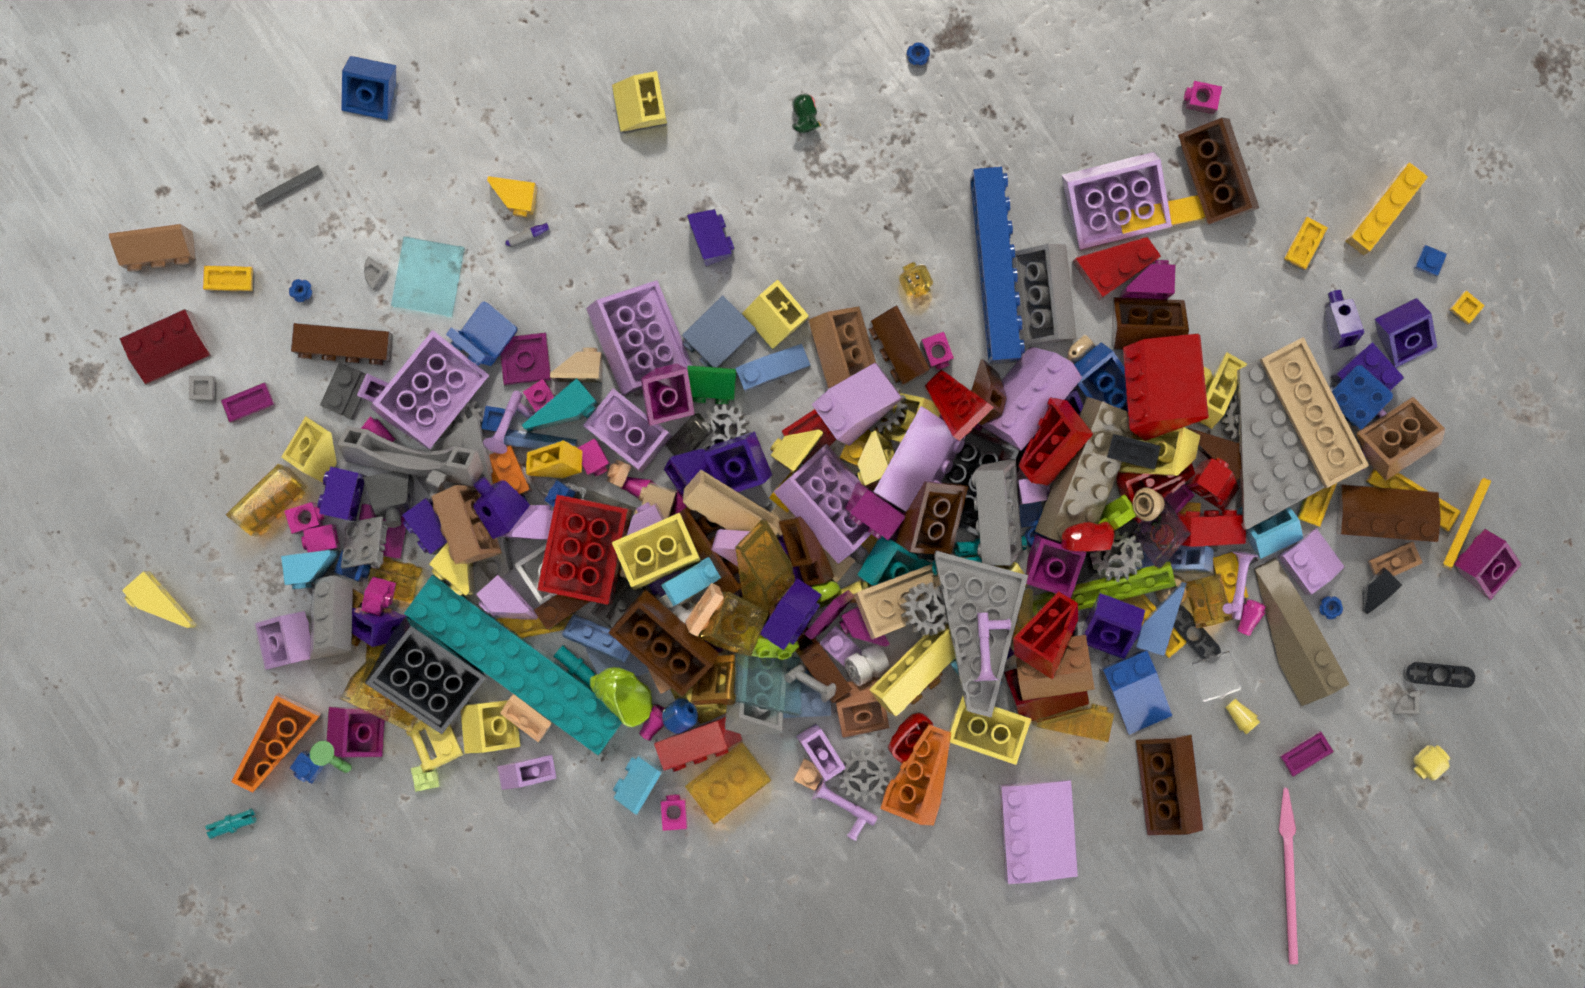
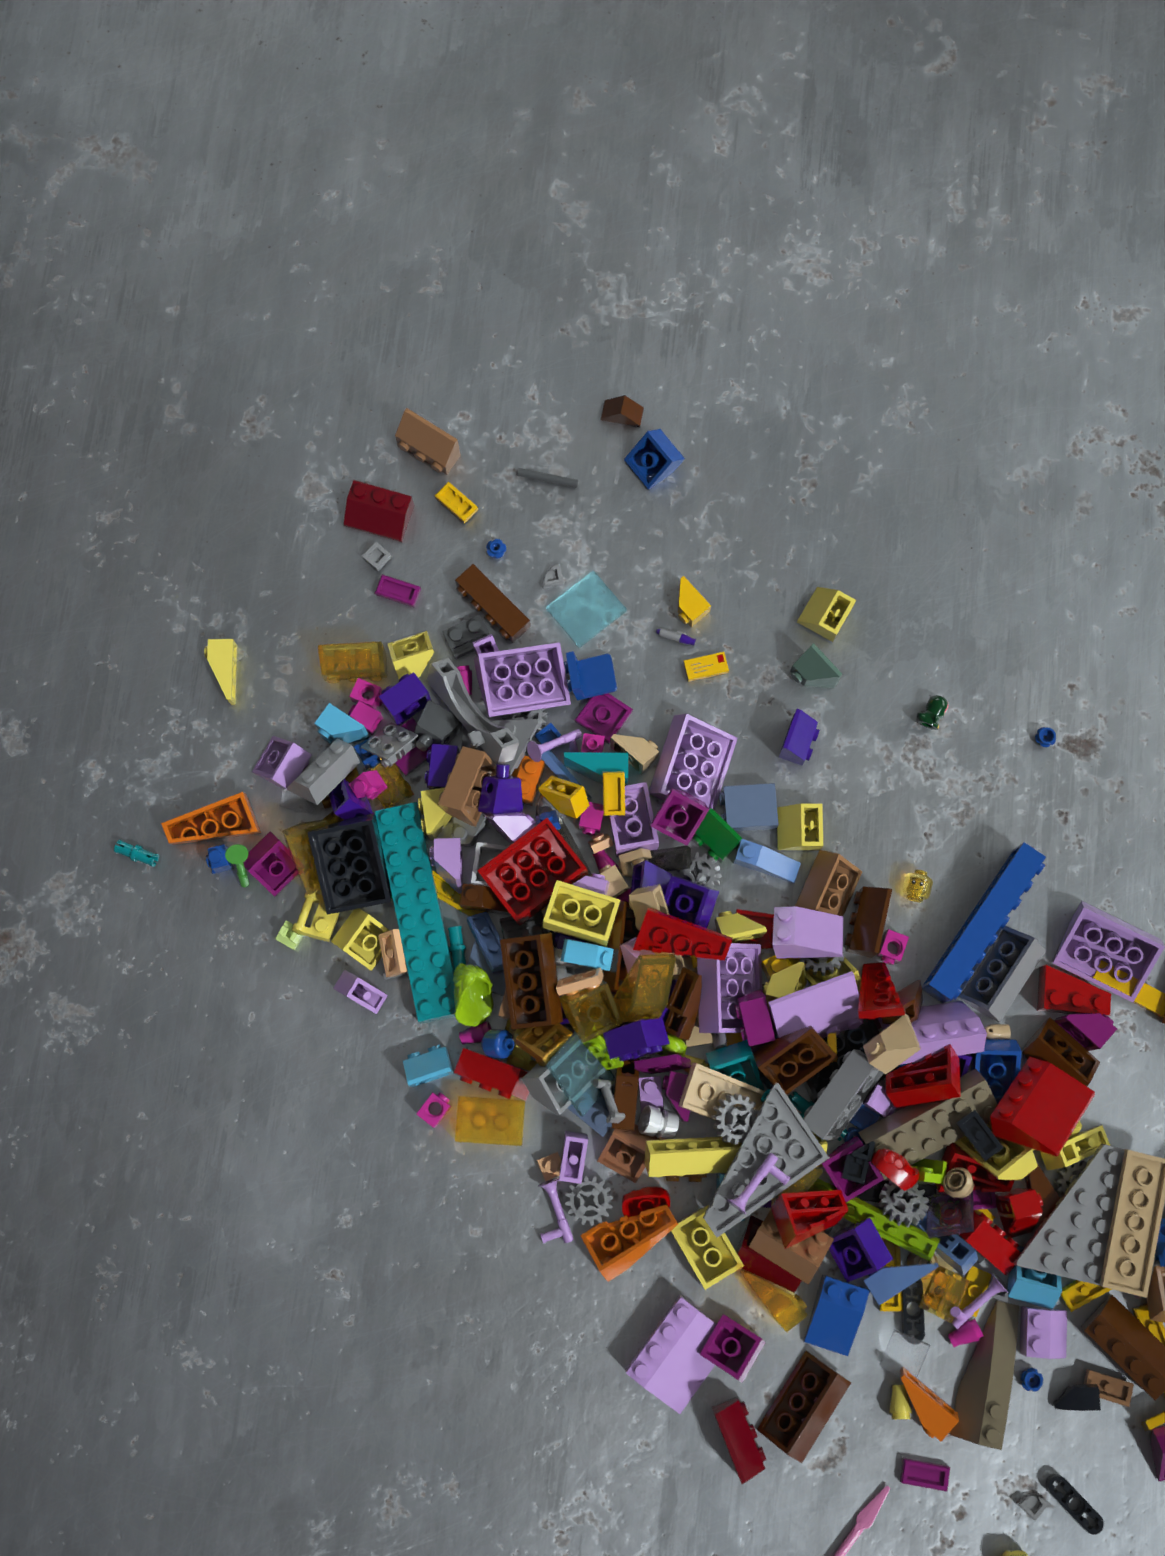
camera: 45 degrees right, 10 degrees down
none -> reddish brown slope [601,395,644,427]
none -> yellow tile [603,771,625,816]
none -> tan bracket [619,848,652,877]
none -> red wing [633,907,733,960]
none -> yellow tile [683,652,729,682]
none -> magenta slope [700,1314,766,1383]
none -> dark red slope [712,1397,767,1484]
none -> sand green slope [790,643,842,688]
none -> yellow tile [827,1033,837,1062]
none -> black slope [840,1141,875,1184]
none -> tan slope [863,1014,921,1074]
none -> orange slope [900,1367,959,1442]

